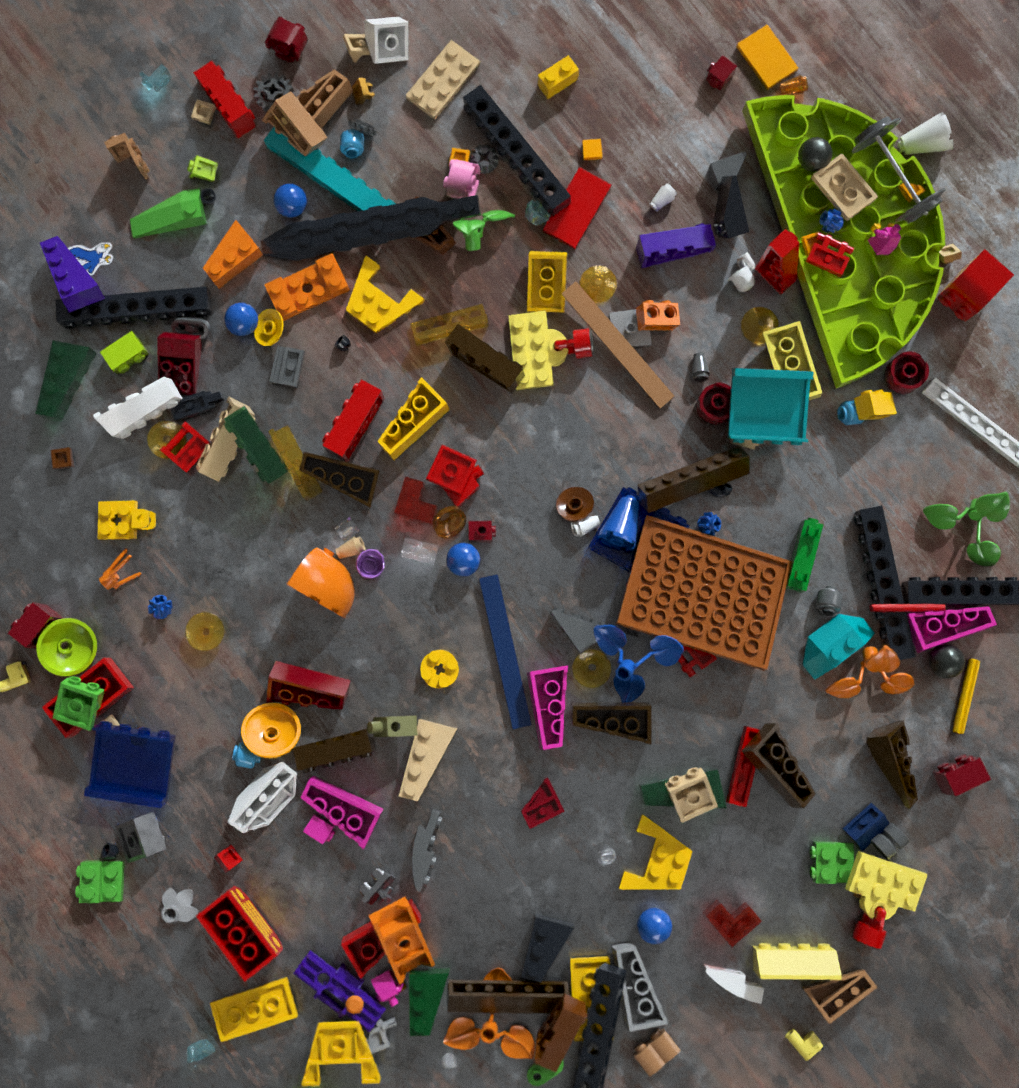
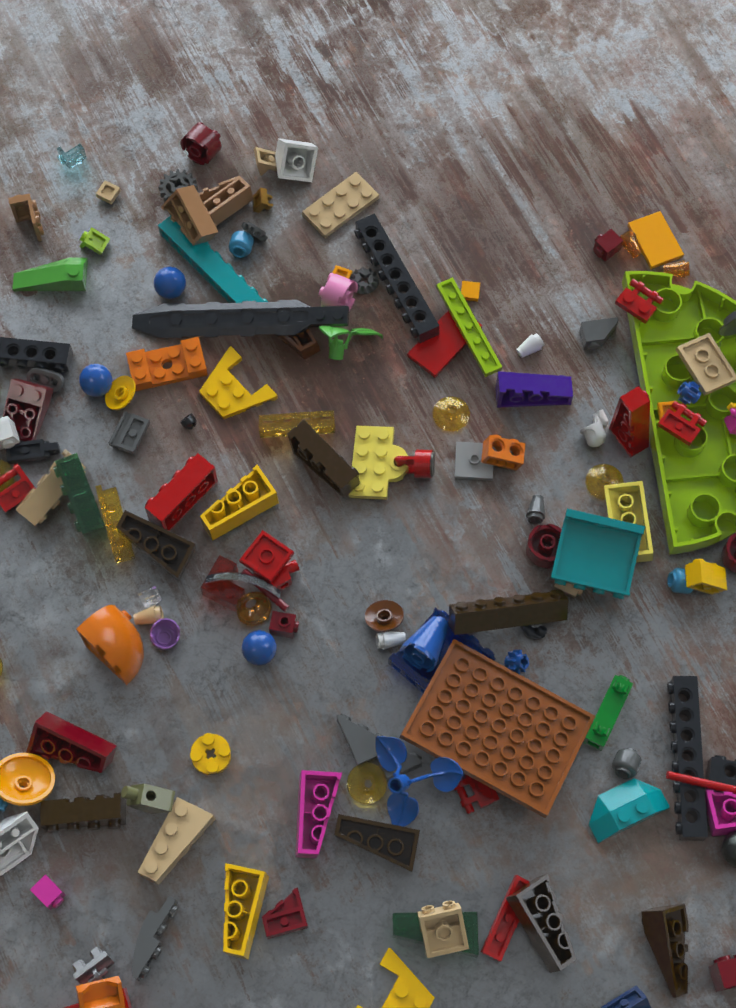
camera: 10 degrees right, 15 degrees down
red wedge [193,61,256,138] -> none
black hinge [200,188,216,204] -> none
orange wedge [203,220,263,289] -> none
dark pink wedge [301,775,383,849] -> none
clear hips [400,537,439,565] -> none
dark blue tile [479,574,532,729] -> none
clear light blue piece [525,200,551,225] -> none
yellow slope [527,251,567,313] -> none
yellow brick [537,55,579,99] -> none
medium nougat tile [561,281,674,409] -> none
clear hinge [600,848,616,864] -> none
black slope [713,175,750,239] -> none
pearl dark grey piece [798,137,833,172] -> none
orange plant [825,645,914,699] -> none
none -> black sticker [205,572,281,598]
none -> yellow wedge [223,863,269,960]
none -> dark red bar [241,568,290,612]
none -> lime plate [436,277,502,377]
none -> red plate [615,279,664,324]
none -> clear orange cone [620,230,642,259]

